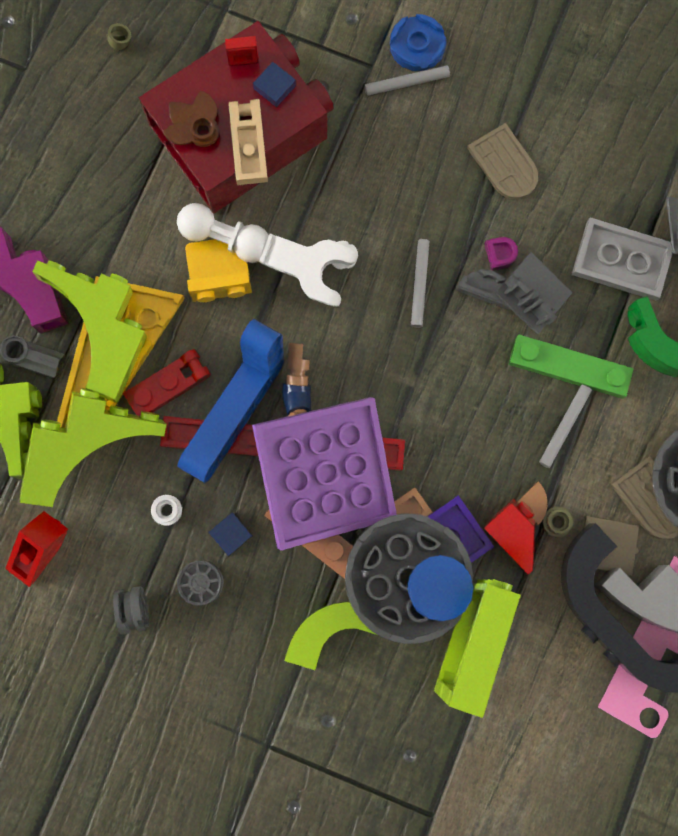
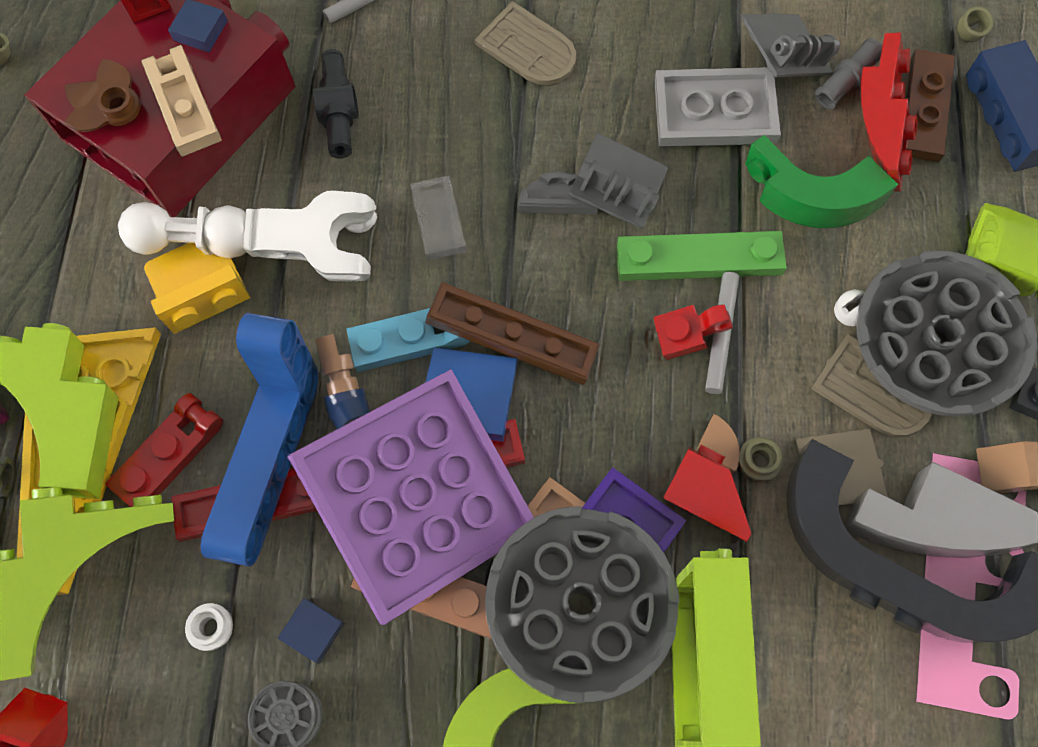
camera: 10 degrees left, 10 degrees down
blue tile [407,555,473,622] -> none
light grey bar [411,239,430,328] -> none
magenta tile [484,237,518,271] -> none
none -> black pin [313,49,359,159]
none -> medium azure plate [346,308,470,373]
none -> clear tile [410,176,467,260]
none -> reddish brown tile [425,282,600,385]
none -> blue tile [425,348,518,441]
none -> red plate [653,304,733,360]
none -> white hinge [834,289,865,326]

